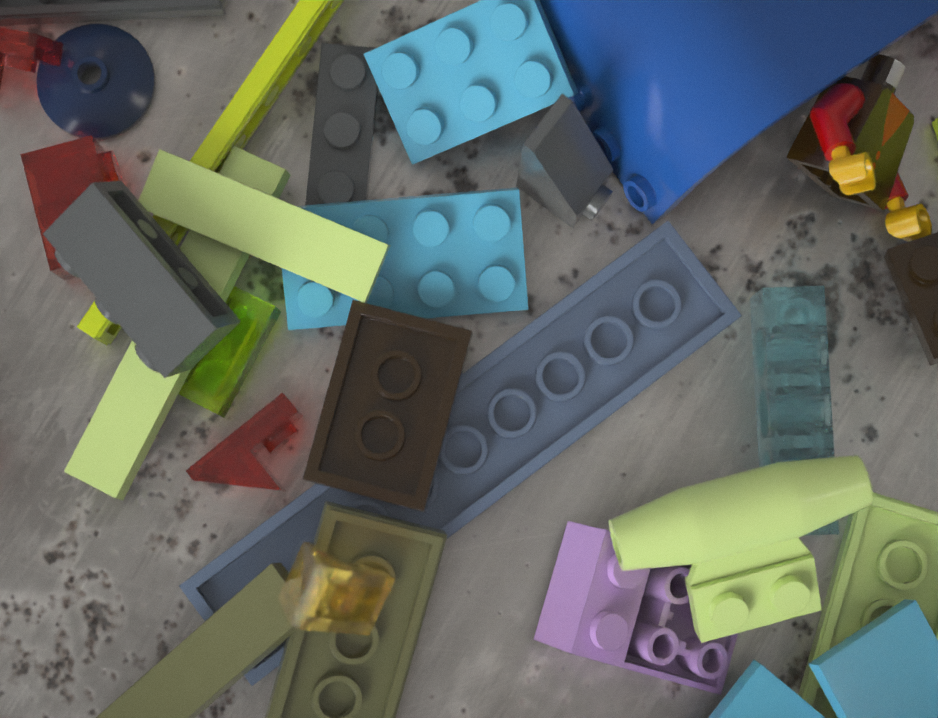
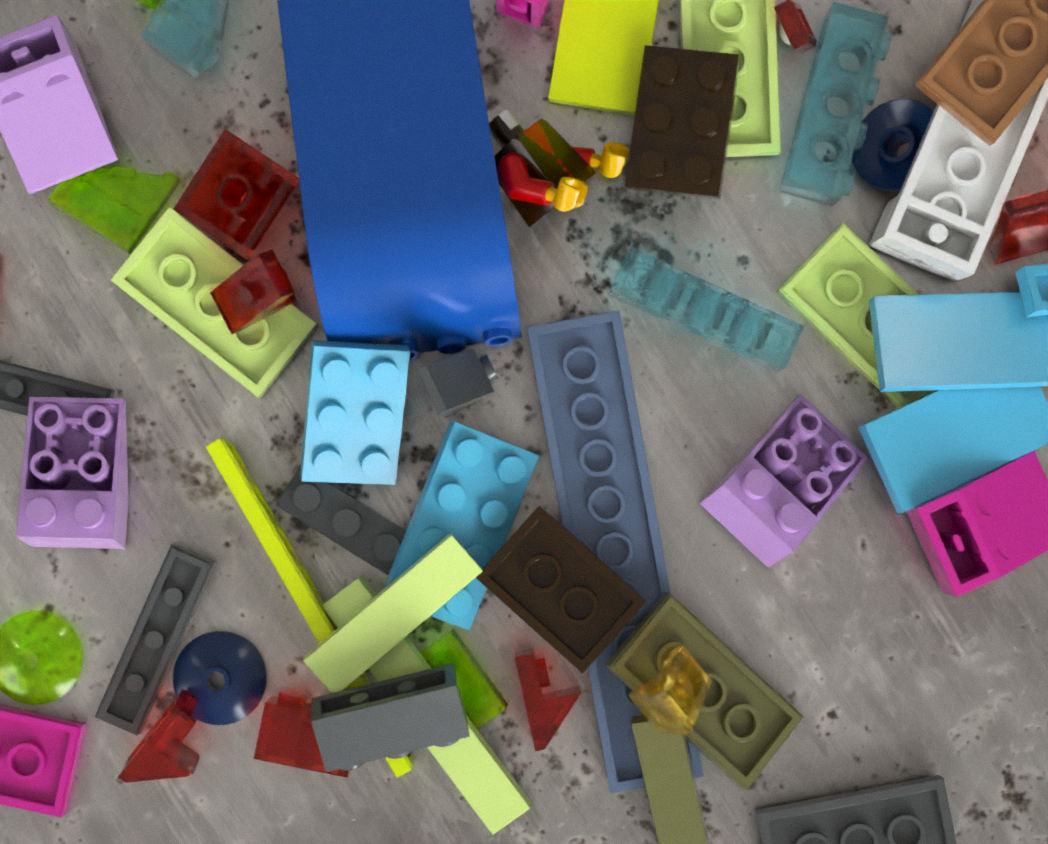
camera: 60 degrees left, 5 degrees up
yellowish green plate [609,455,873,643] -> none

